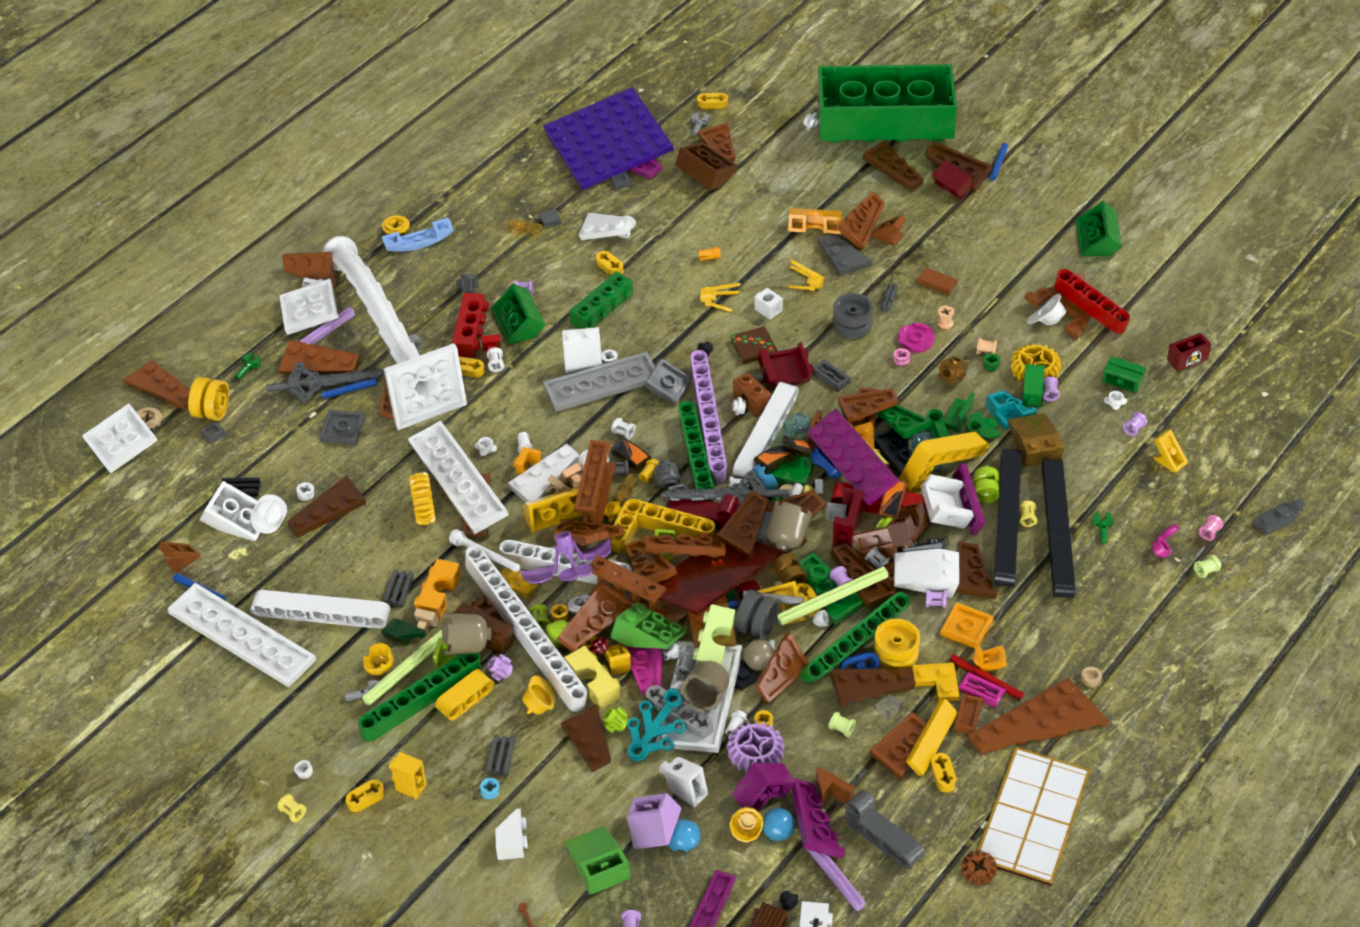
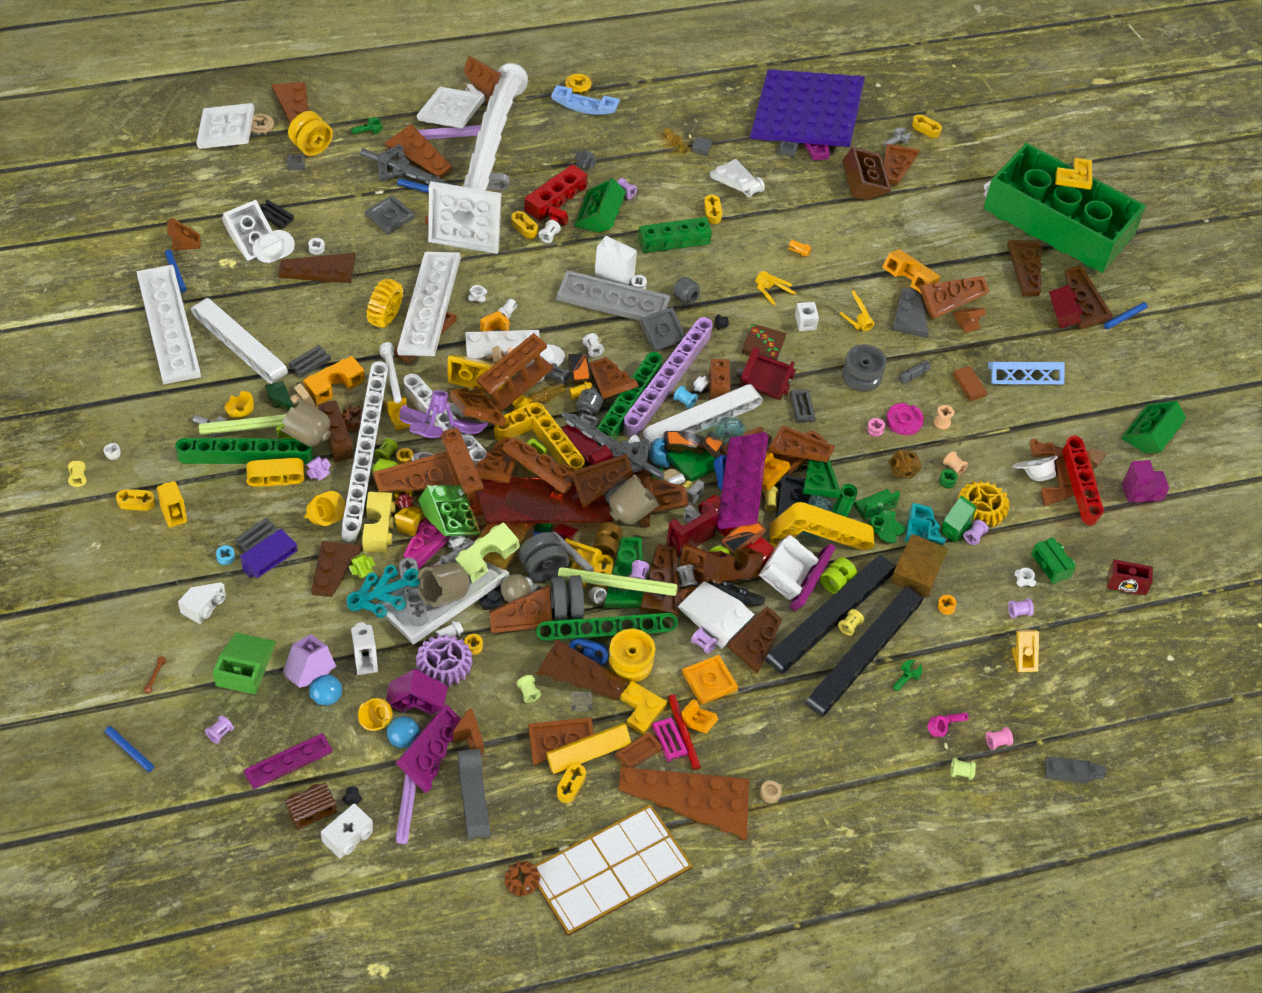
camera: 30 degrees right, 5 degrees up
none -> dark purple piece [240,529,298,579]
none -> dark grey wheel [550,575,584,621]
none -> dark orange wing [589,357,638,399]
none -> dark grey head [673,277,700,304]
none -> medium azure bush [673,385,698,409]
none -> light orange bush [938,595,957,615]
none -> light blue fence [988,362,1065,384]
none -> yellow plate [1056,158,1092,189]
none -> magenta brick [1122,460,1169,503]

